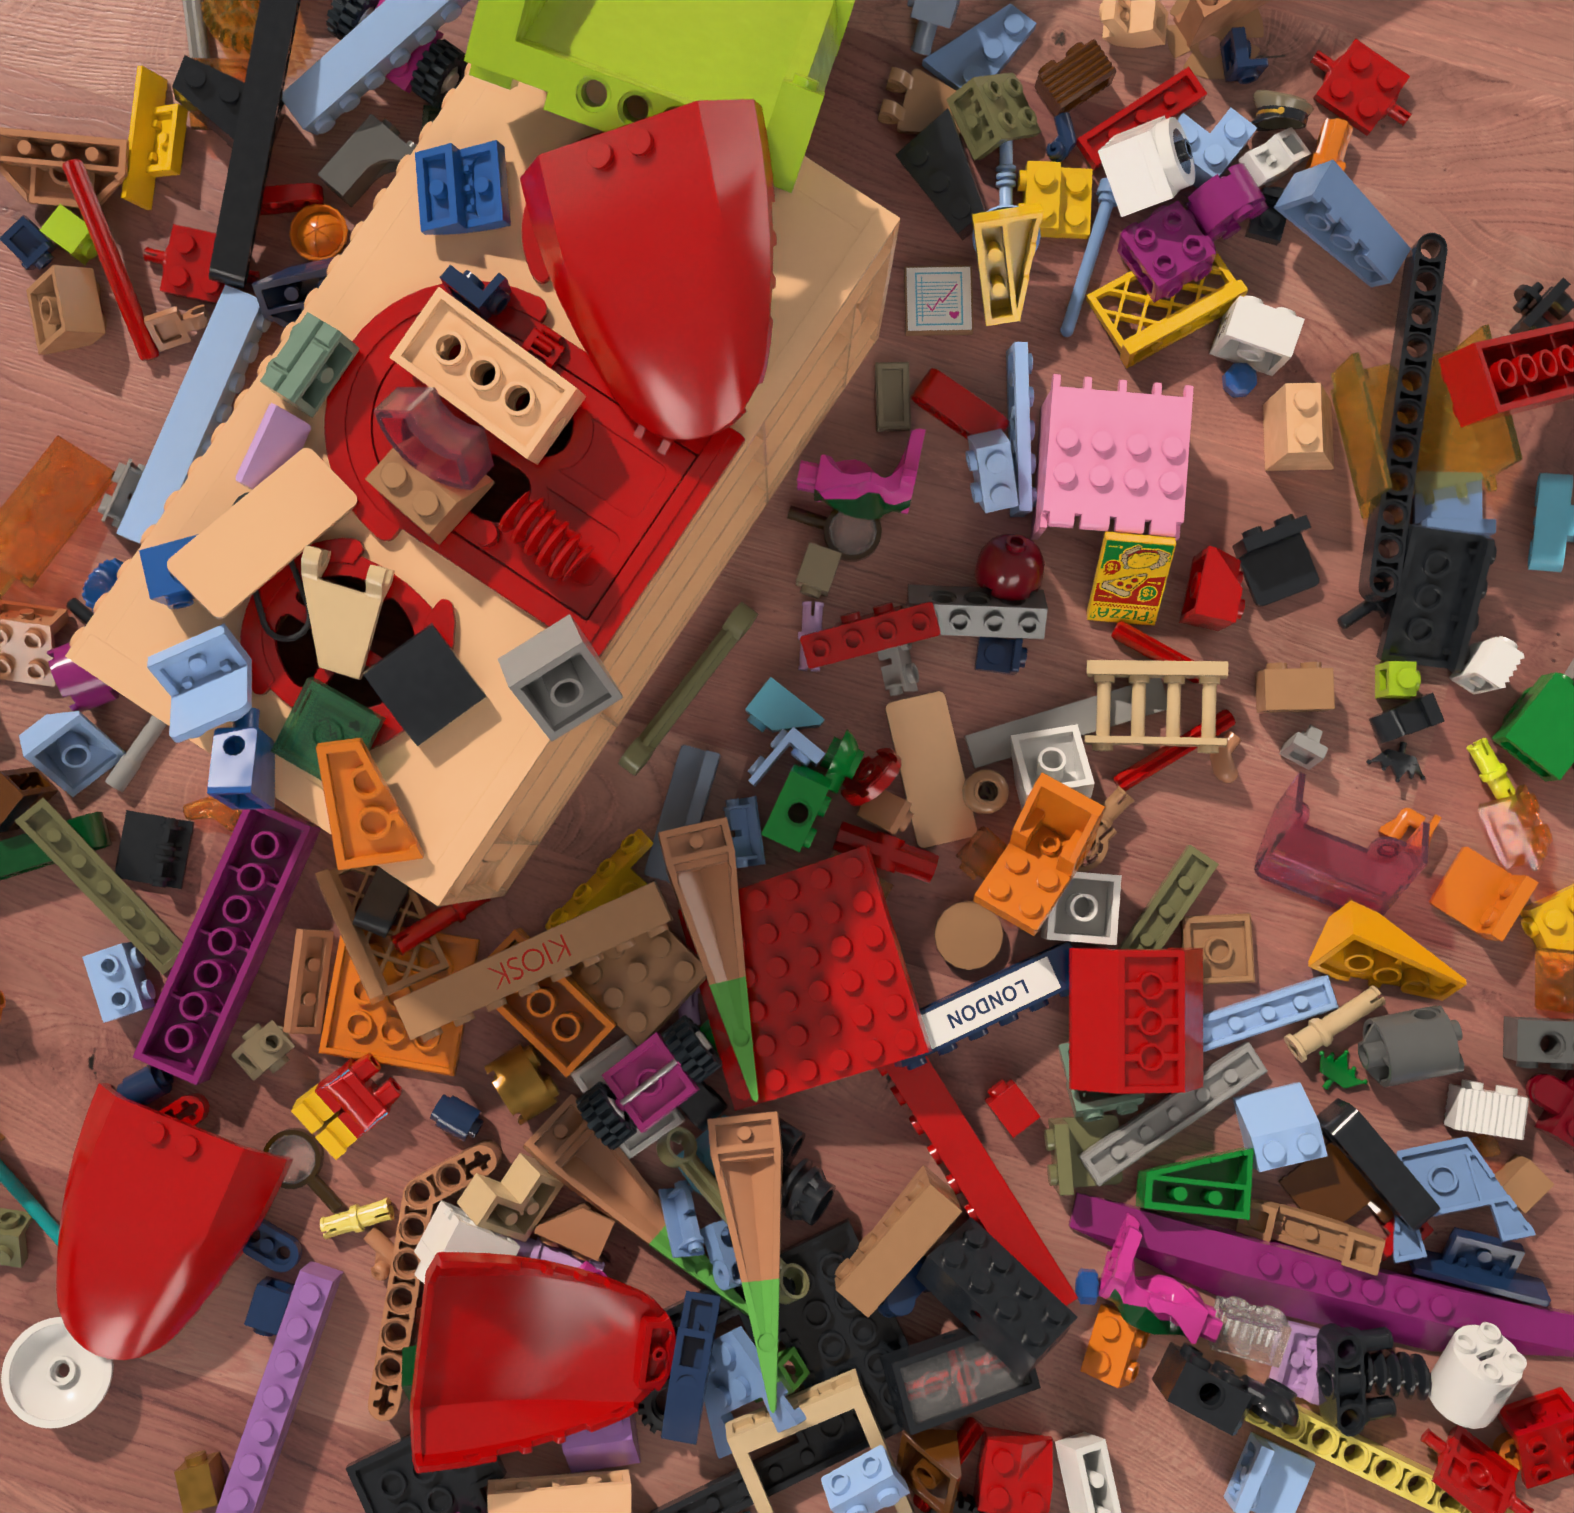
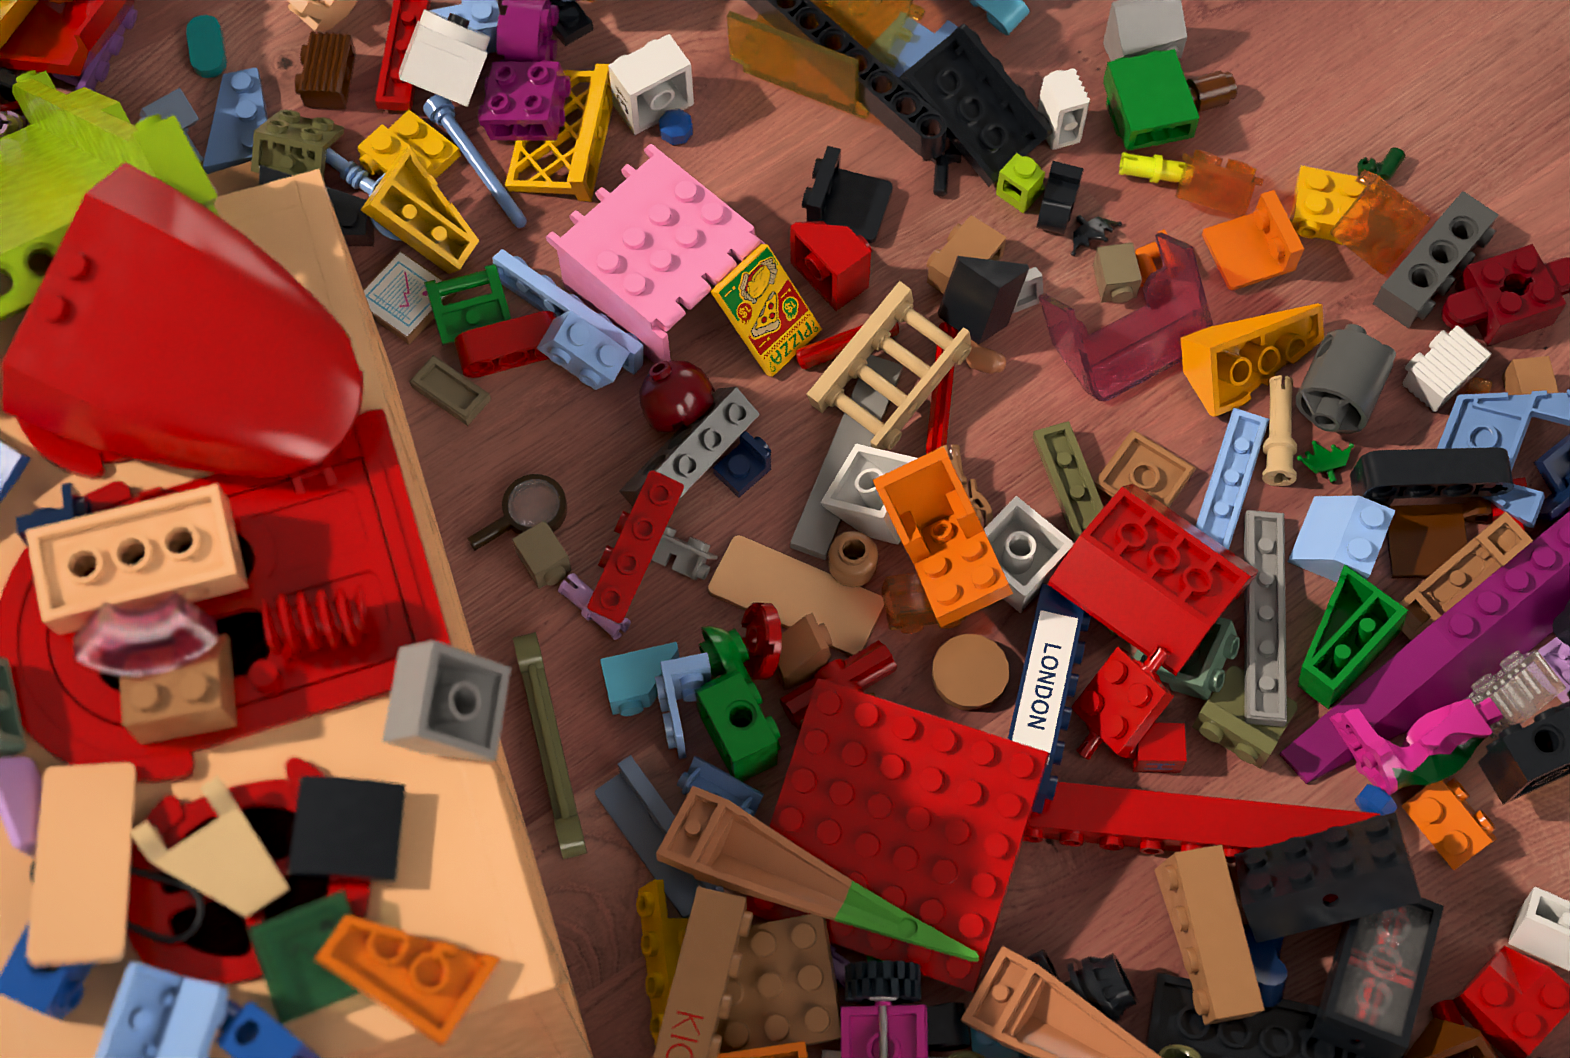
camera: 50 degrees left, 20 degrees down
dark pink hips [797,428,926,520] -> none
dark blue arm [1046,113,1077,162] -> none
light nougat slope [1263,383,1334,471] -> none
none -> green plate [424,264,512,346]
none -> black slope [938,256,1029,345]
none -> red plate [1071,644,1174,760]
none -> dark tan brick [1093,243,1142,303]

